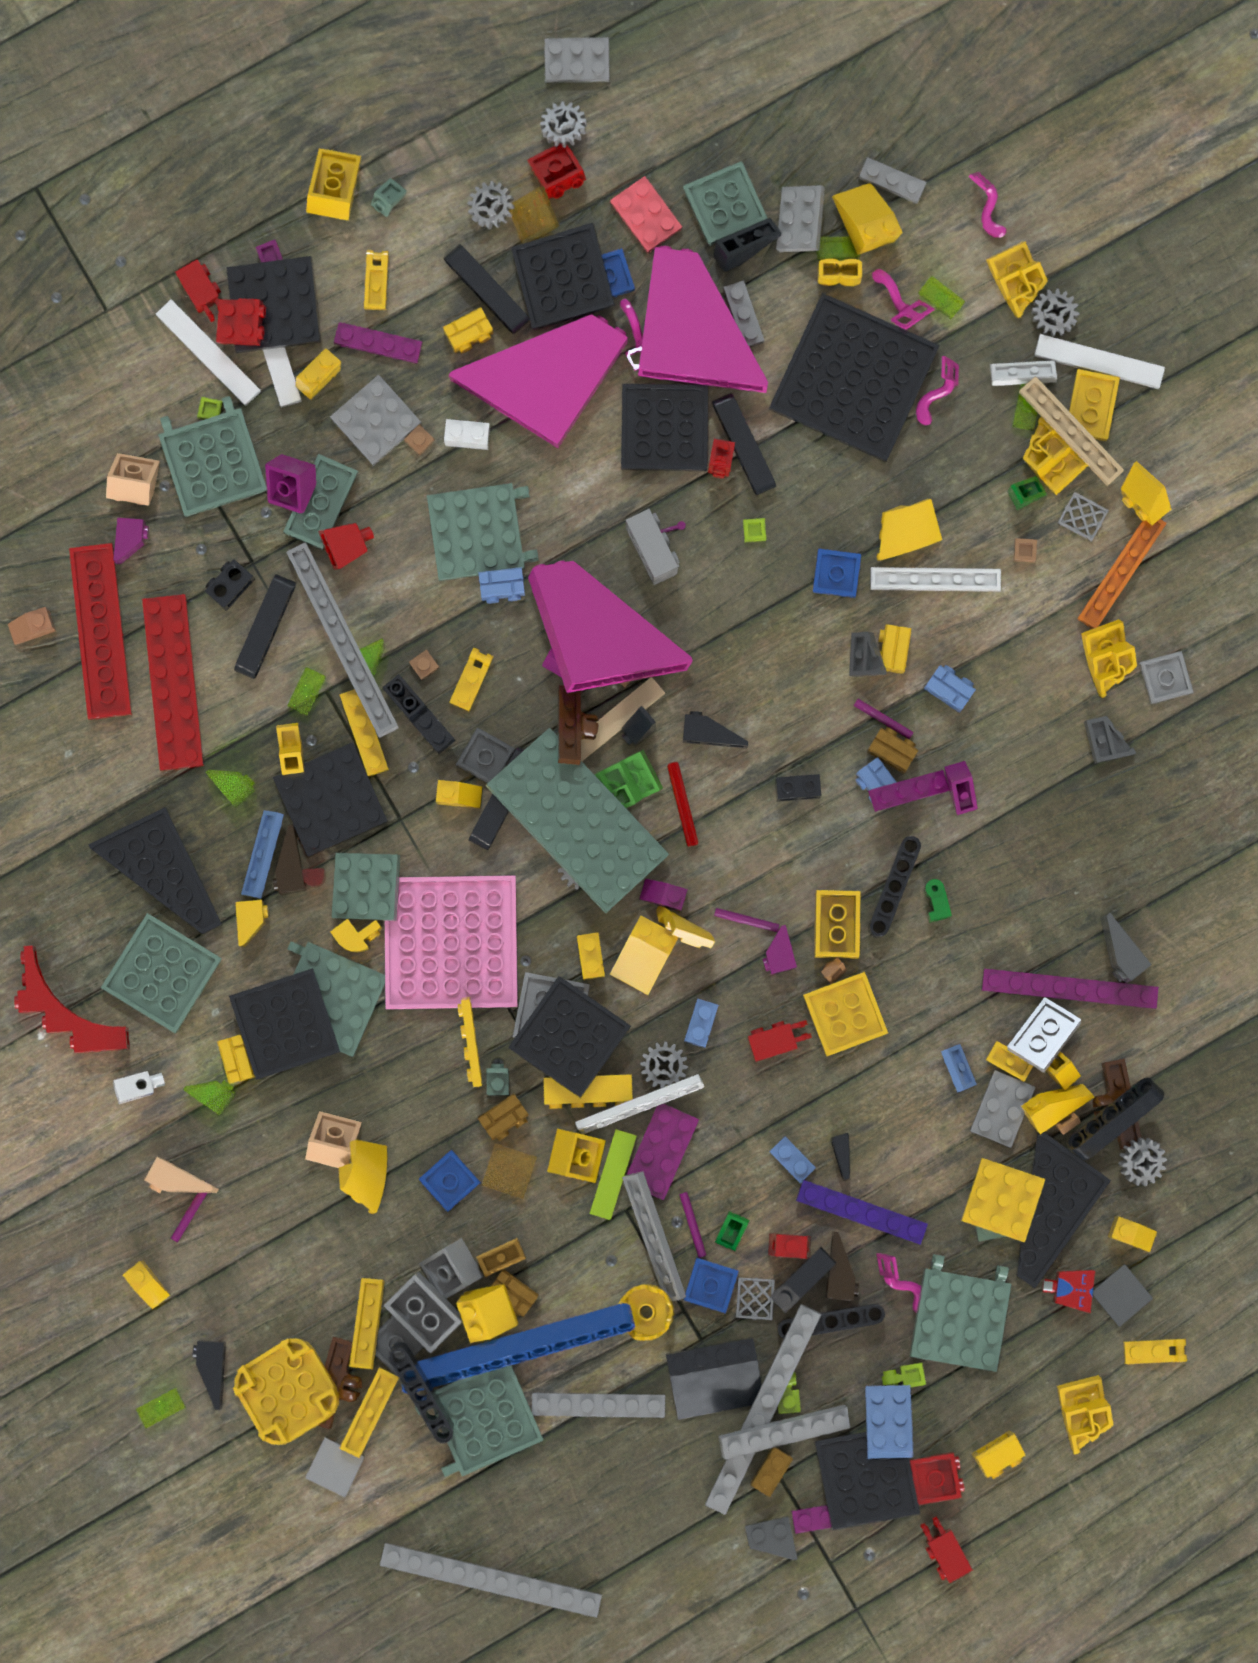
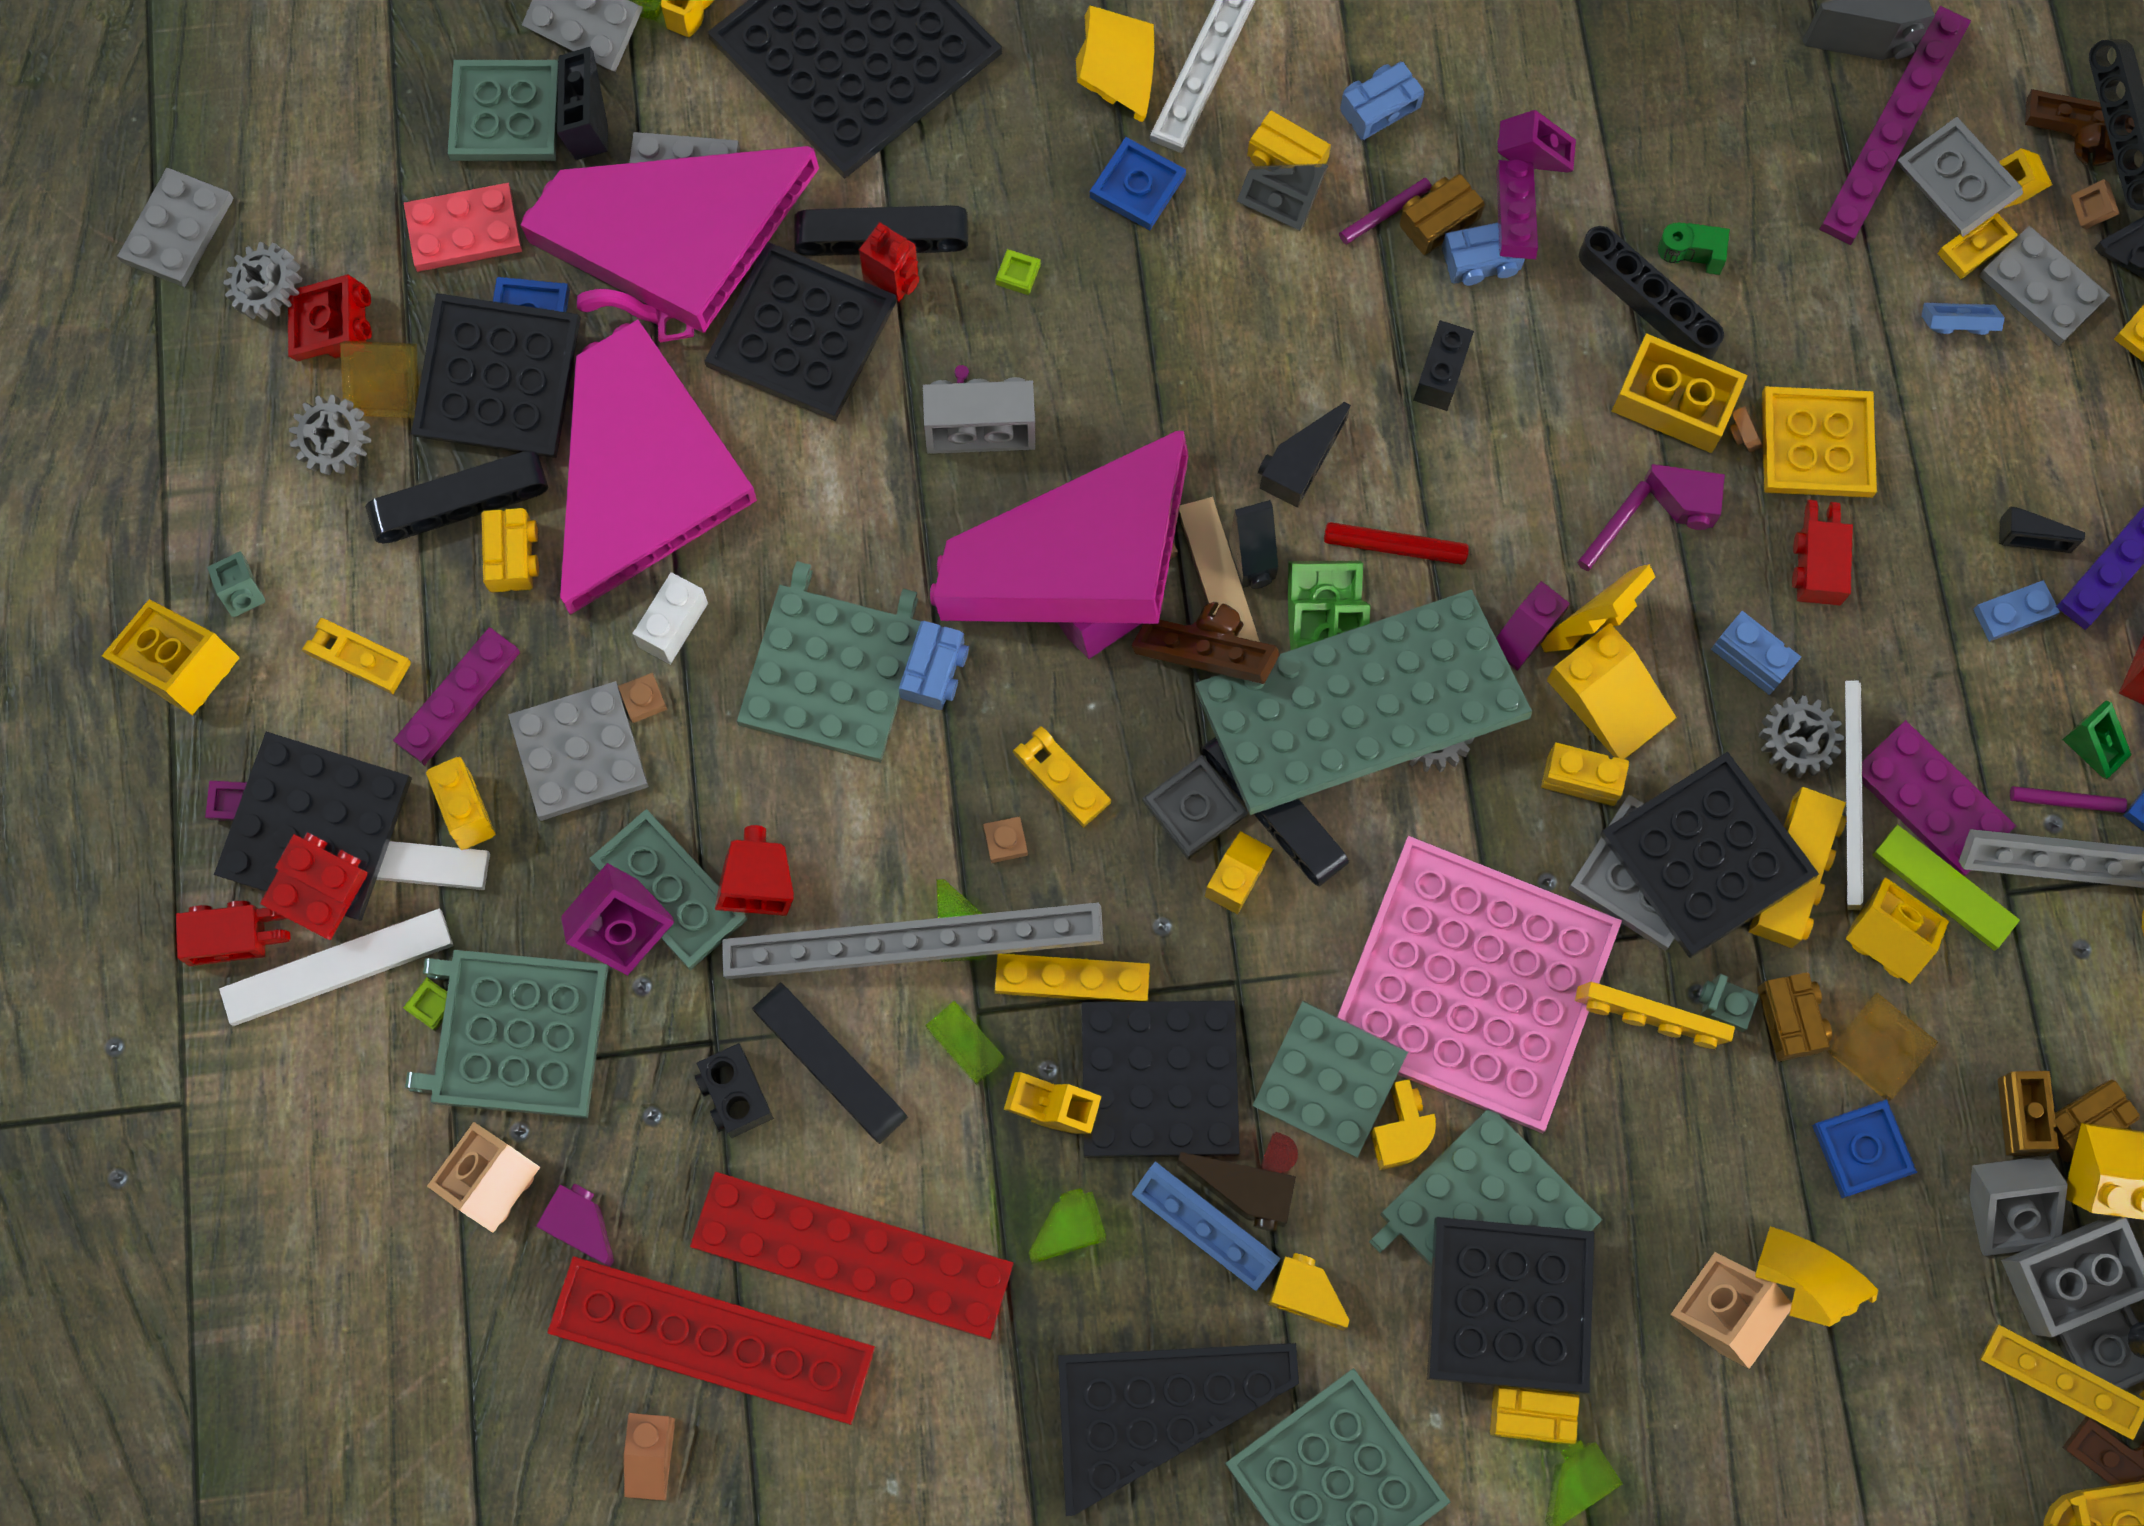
camera: 65 degrees left, 10 degrees down
black slope [382,674,456,754] -> none
yellow slope [1021,1084,1094,1135] -> none

